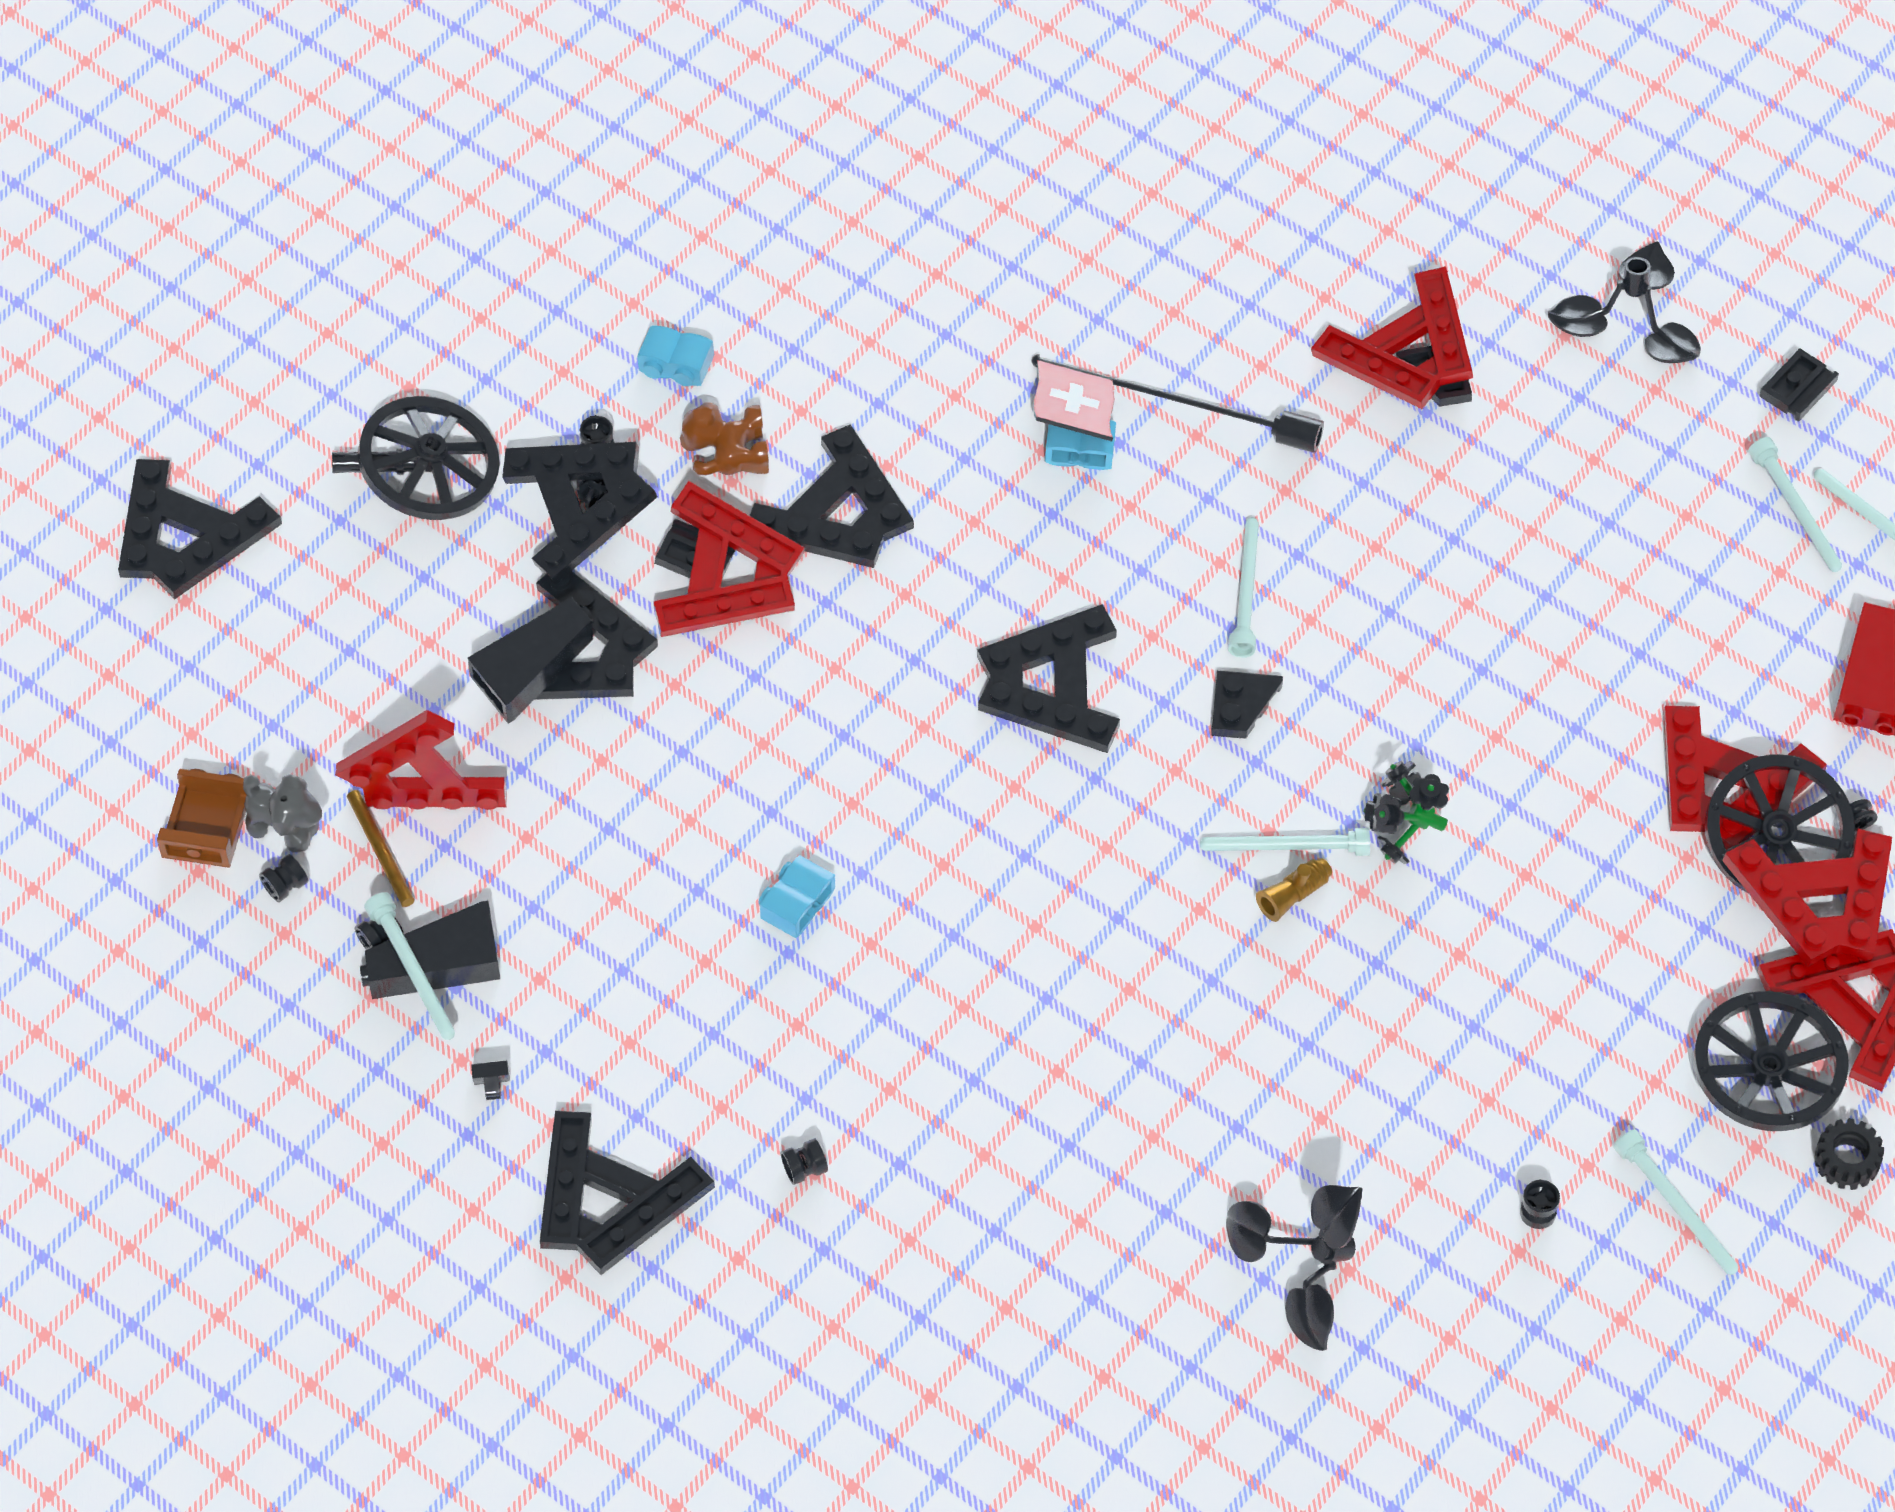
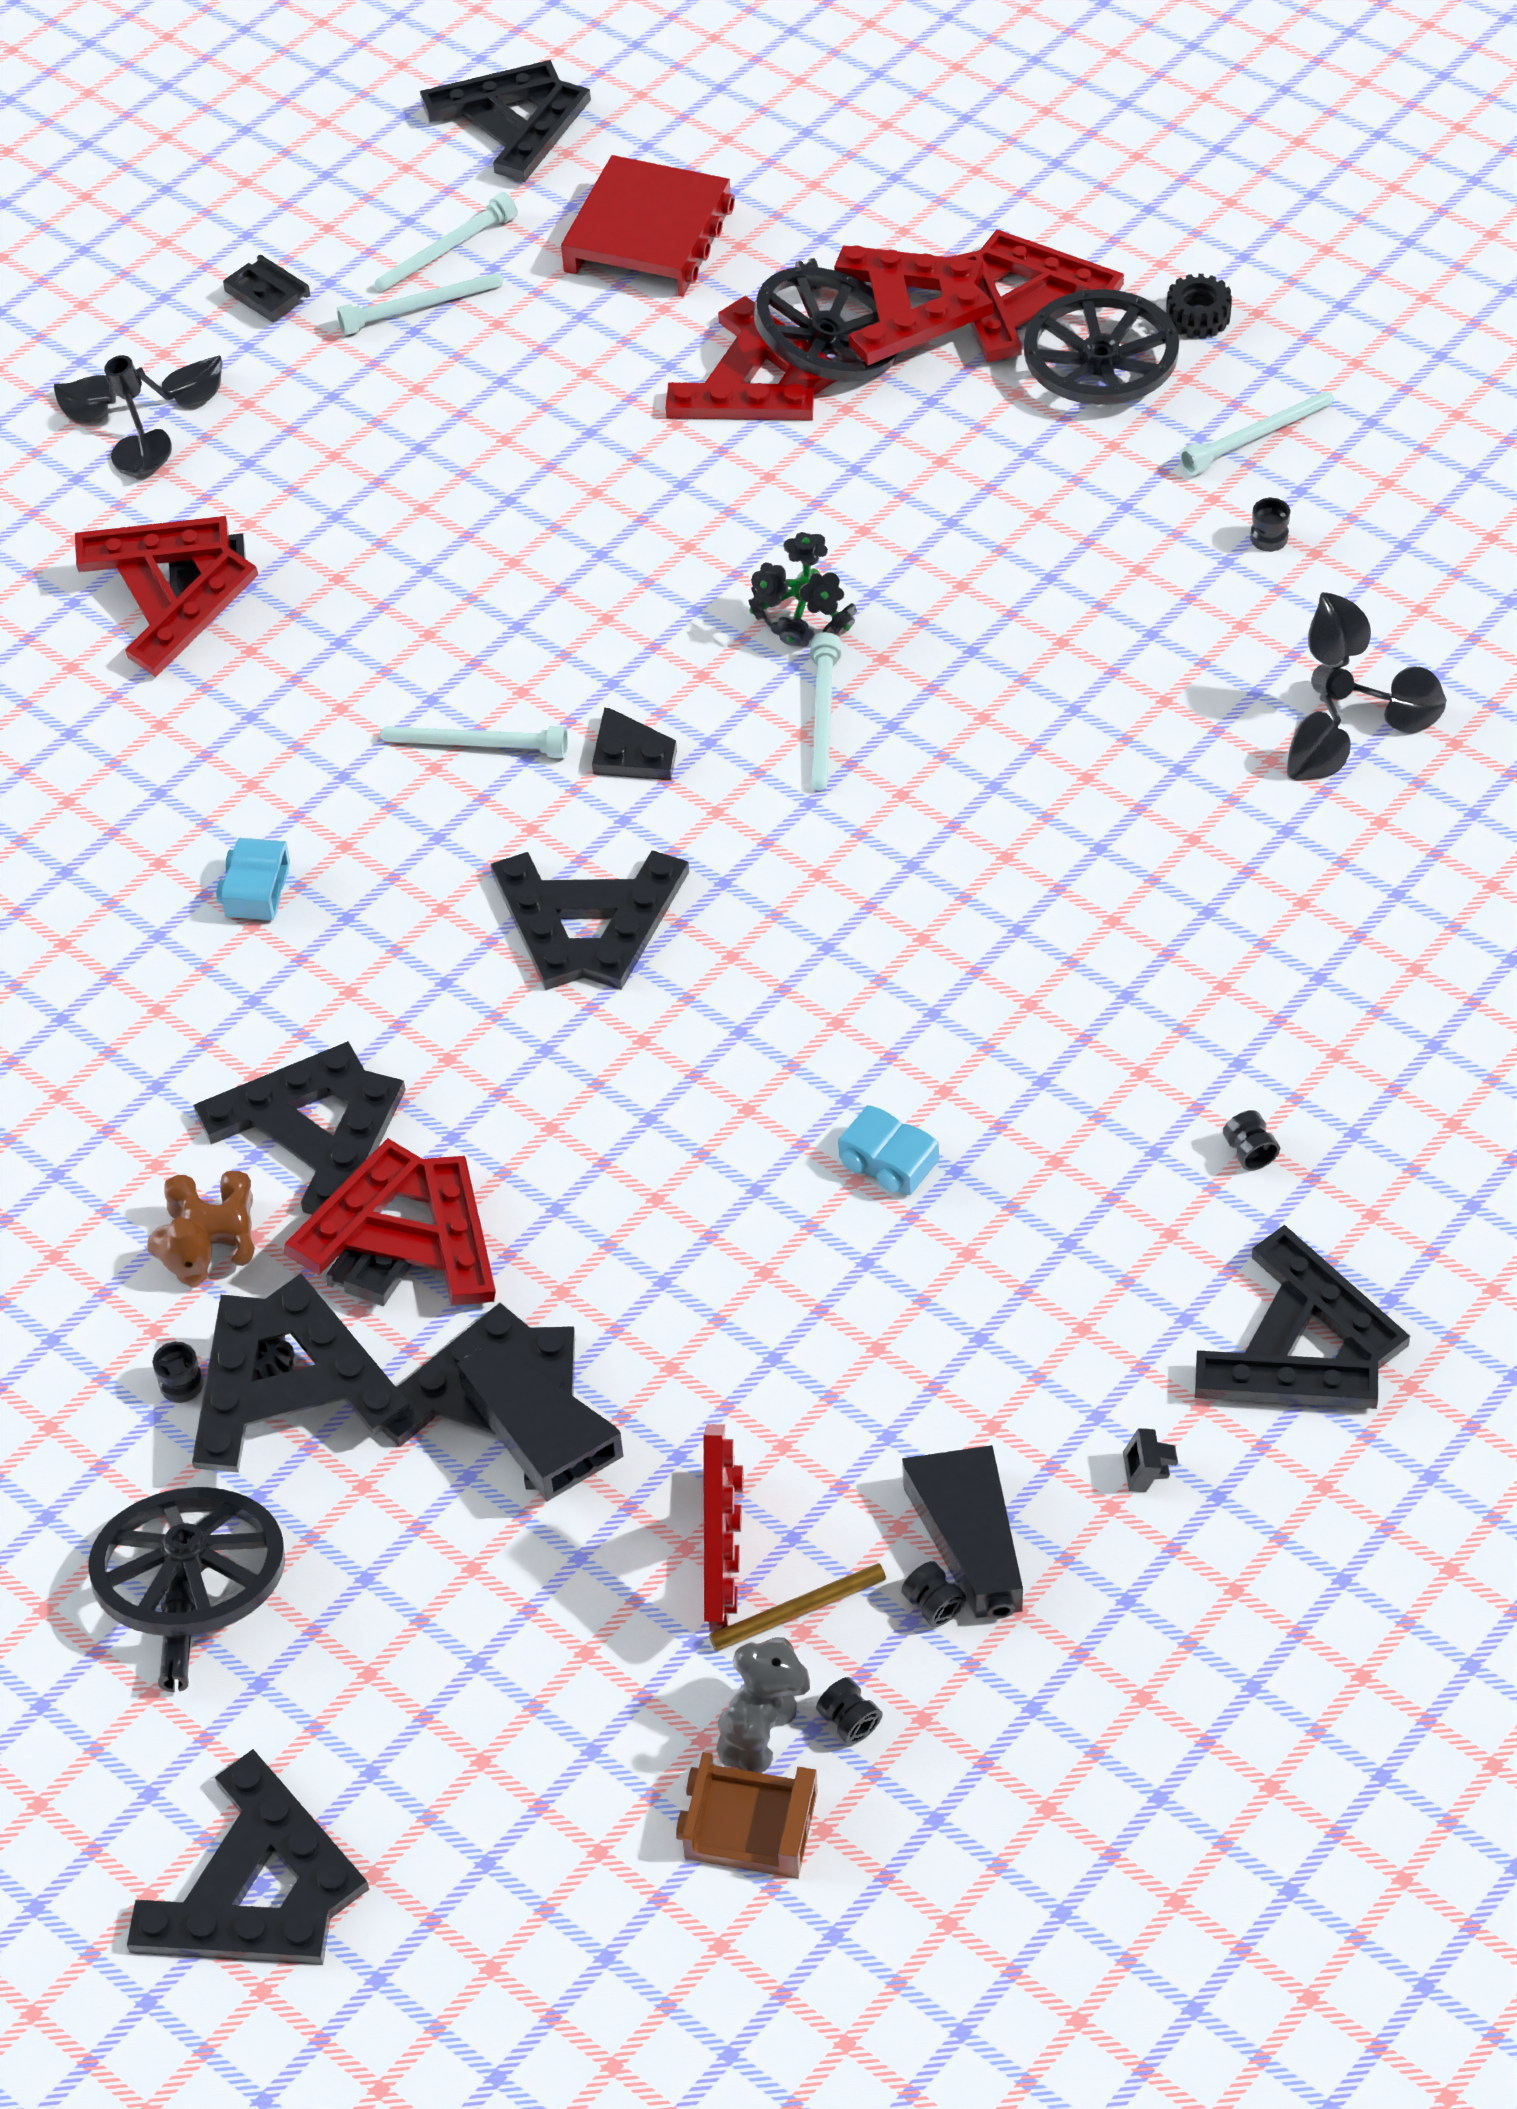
camera: 85 degrees left, 5 degrees down
light aqua piece [364,892,455,1040] -> none
medium azure brick [637,326,714,386] -> none
flag [1031,354,1324,453] -> none
pearl gold piece [1256,858,1332,922] -> none

